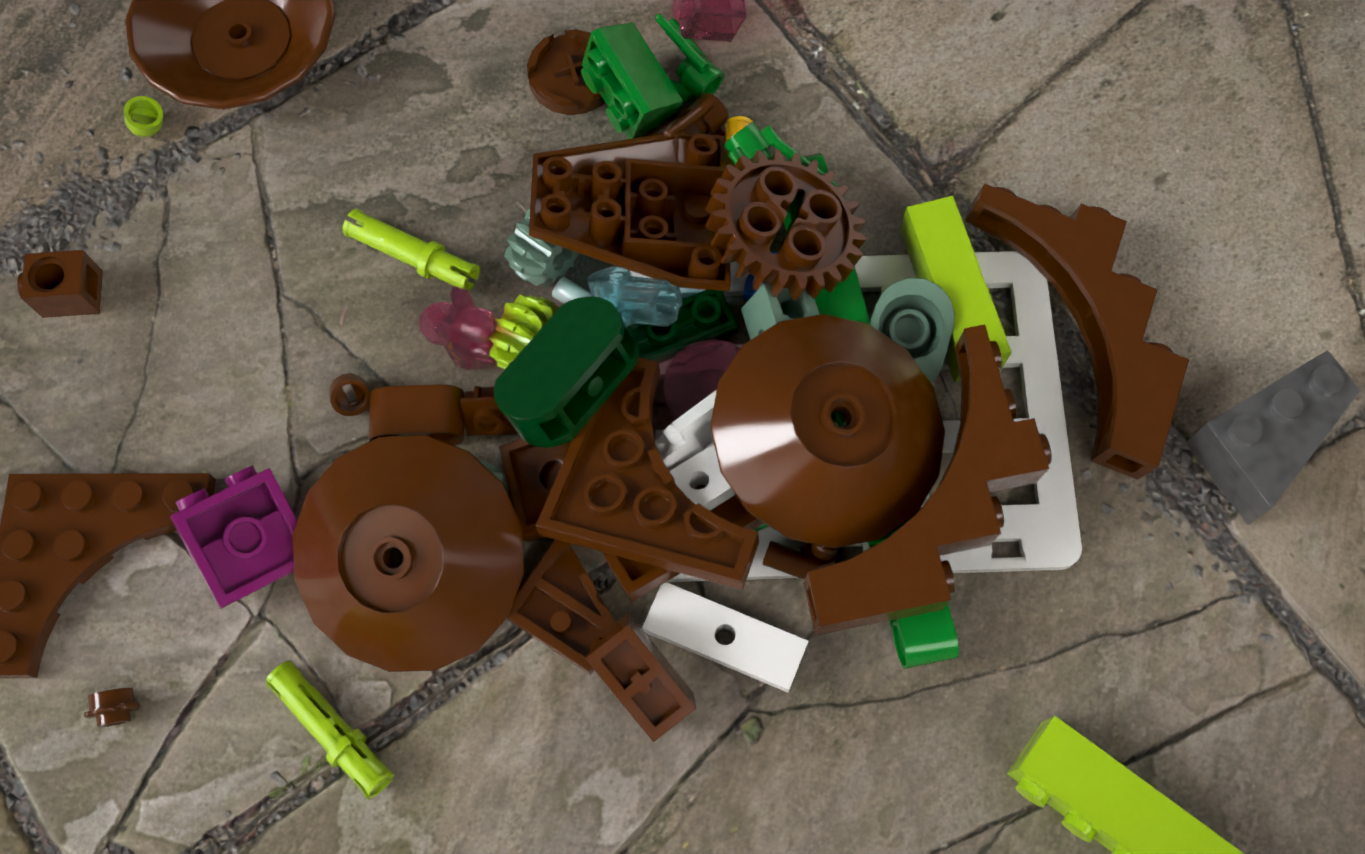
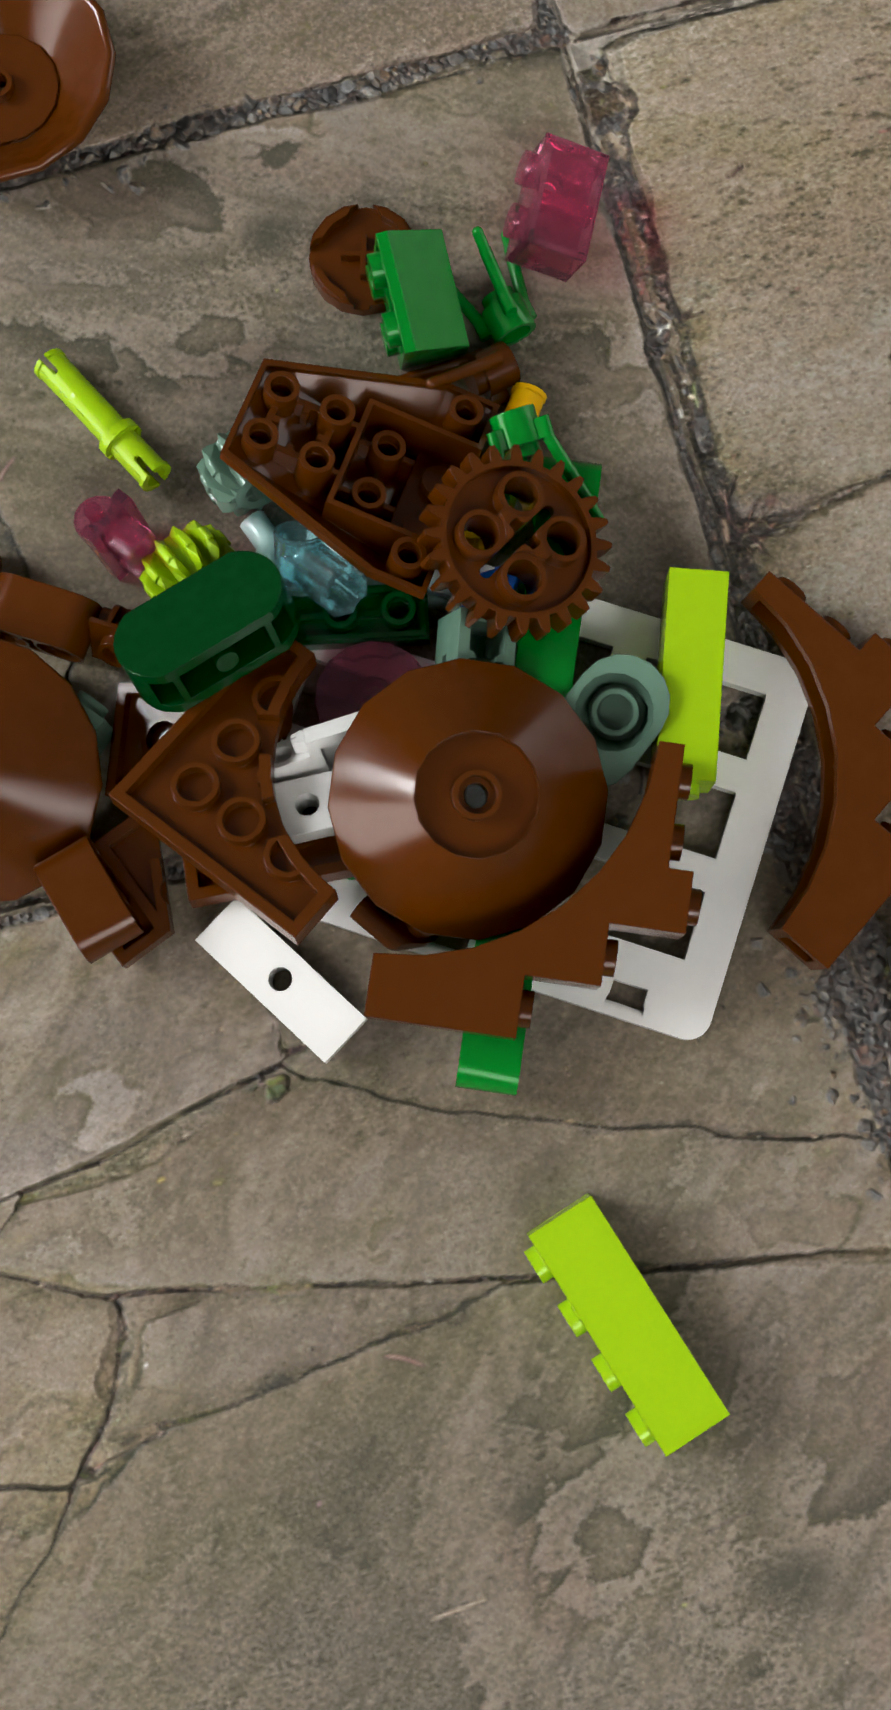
camera: 25 degrees right, 10 degrees up
reddish brown hinge [585,612,696,742] -> none
none -> reddish brown beam [33,835,145,964]

